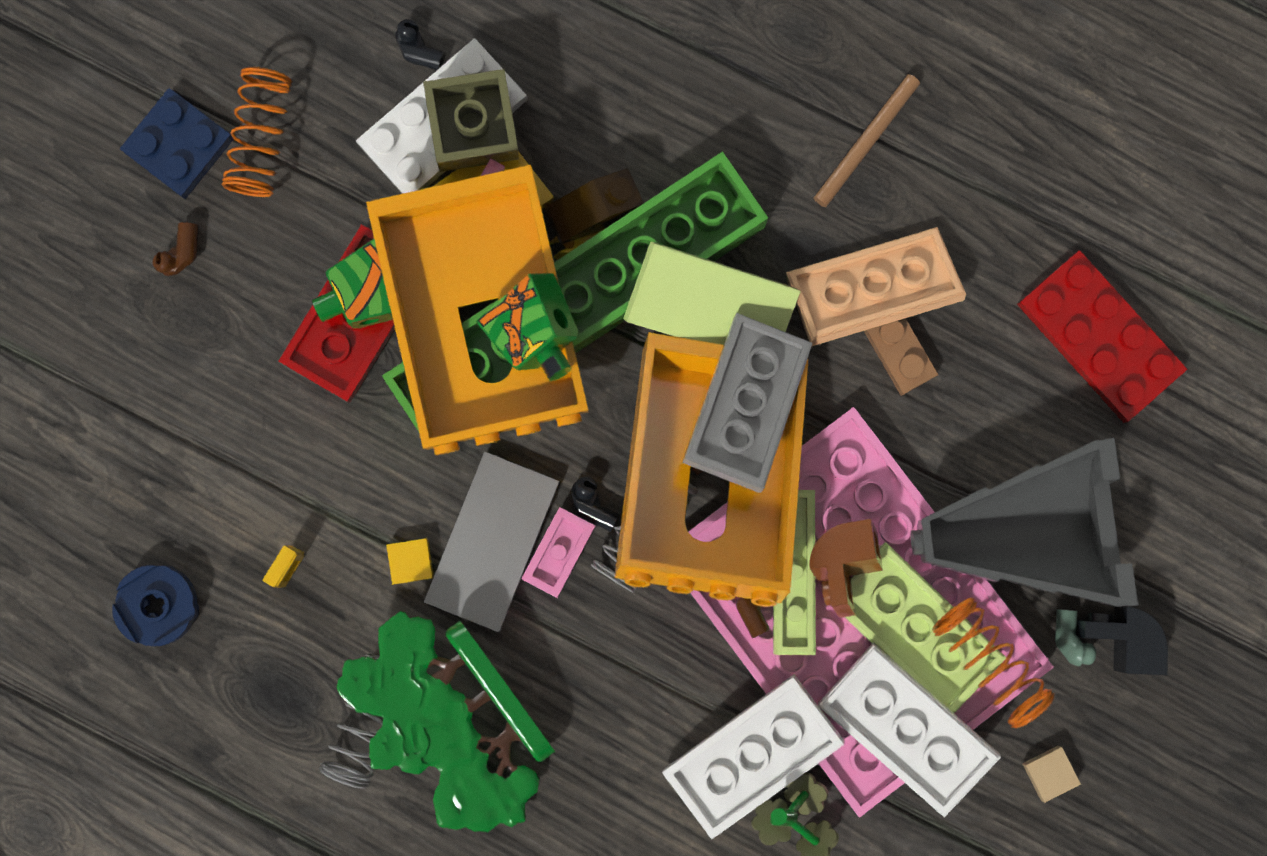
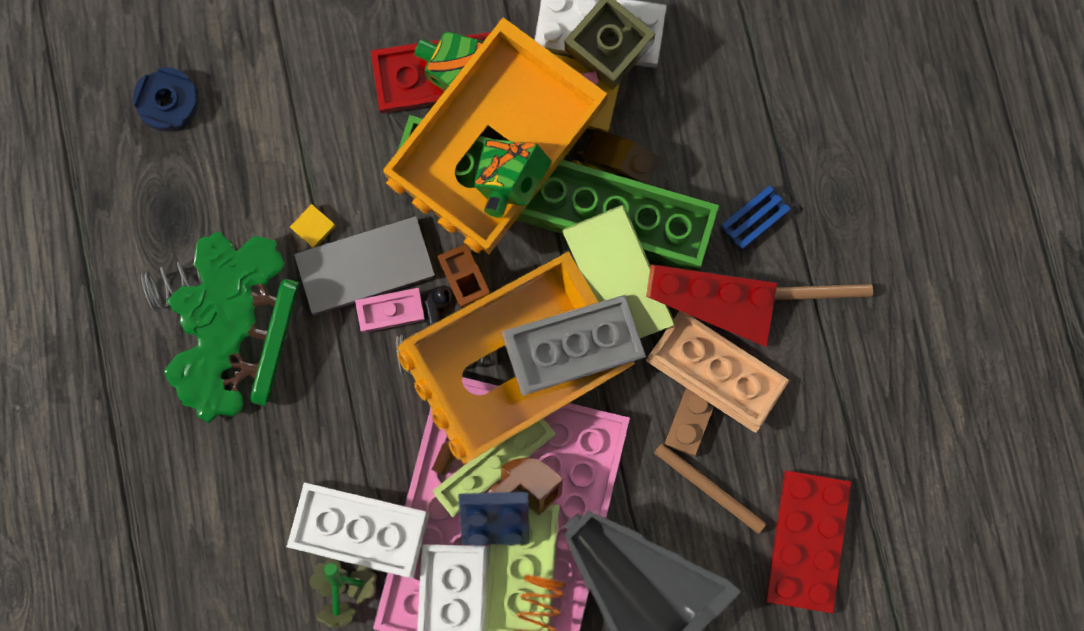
camera: 55 degrees right, 5 degrees down
yellow tile [262,545,305,588] -> none
none -> dark orange brick [437,244,490,309]
none -> dark blue plate [458,492,530,546]
none -> red wing [646,264,777,347]
none -> medium nougat bar [654,443,766,534]
none -> blue tile [721,185,790,251]

